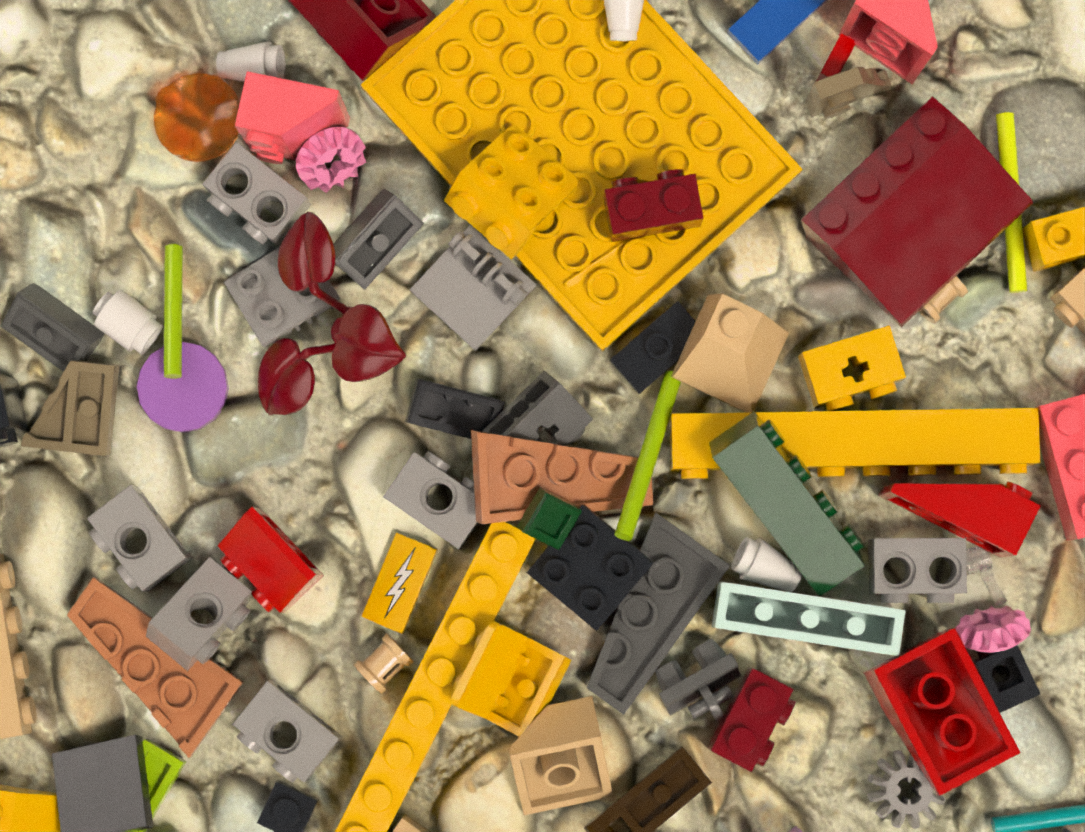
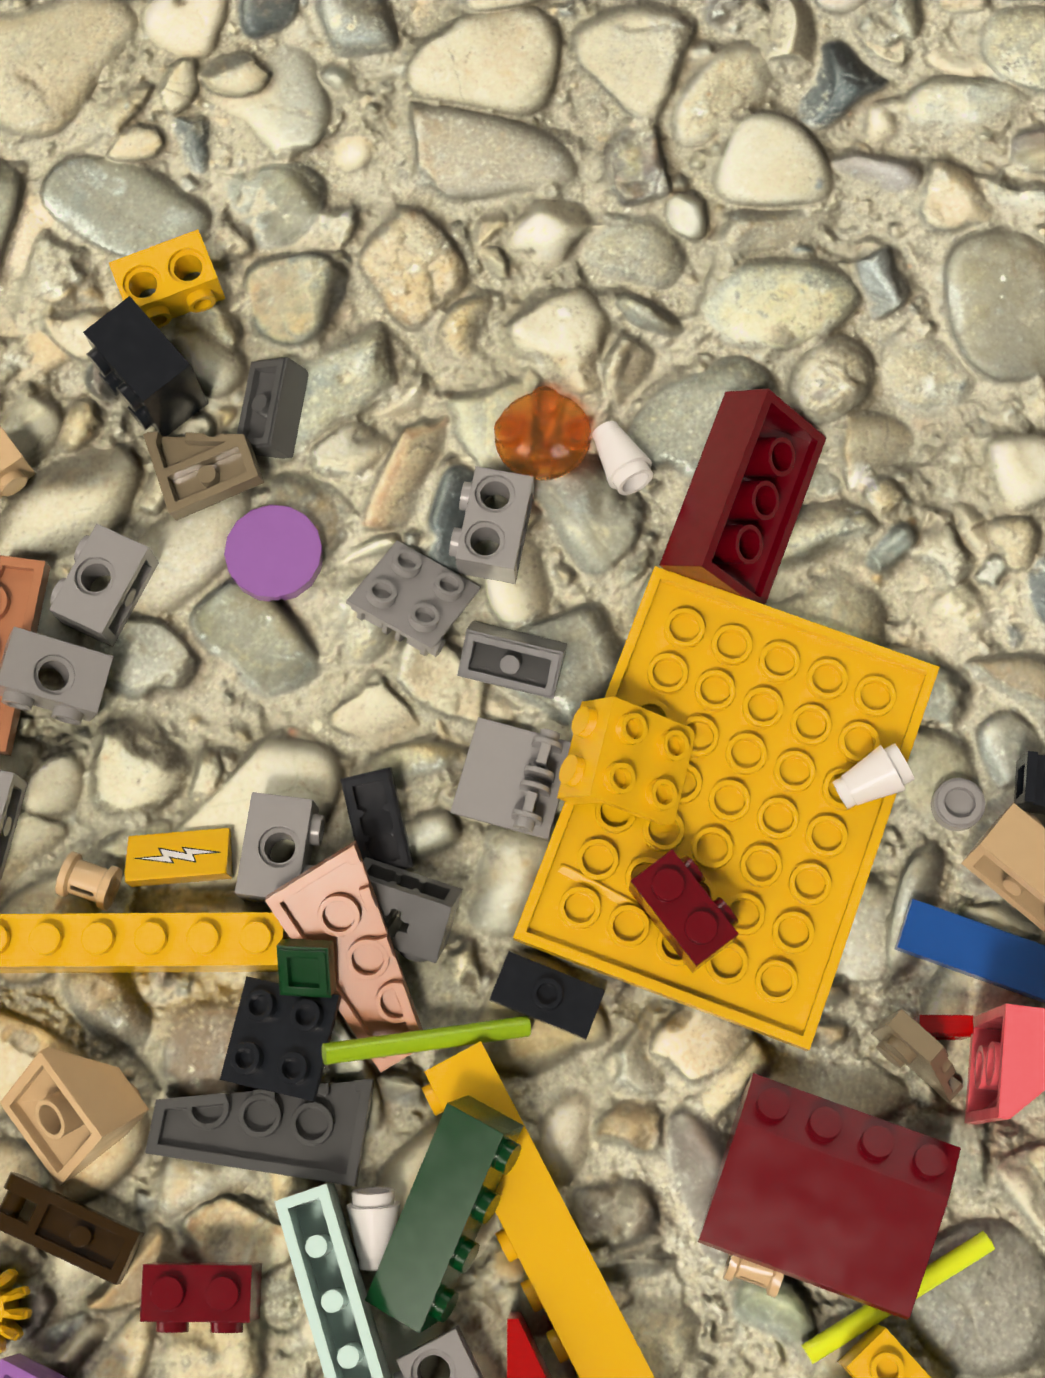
camera: 65 degrees right, 10 degrees down
white brick [93,290,163,355] -> none
lime bar [164,244,183,379] -> none
red slope [218,506,324,613] -> none
coral slope [235,71,350,164] -> none
dark red plant [258,211,406,416] -> none
bright pink gear [296,127,366,193] -> none
yellow bracket [451,621,572,737] -> none
dark grey hips [655,639,742,722] -> none
tan slope [671,293,789,413] -> none
yellow brick [798,325,906,411] -> none

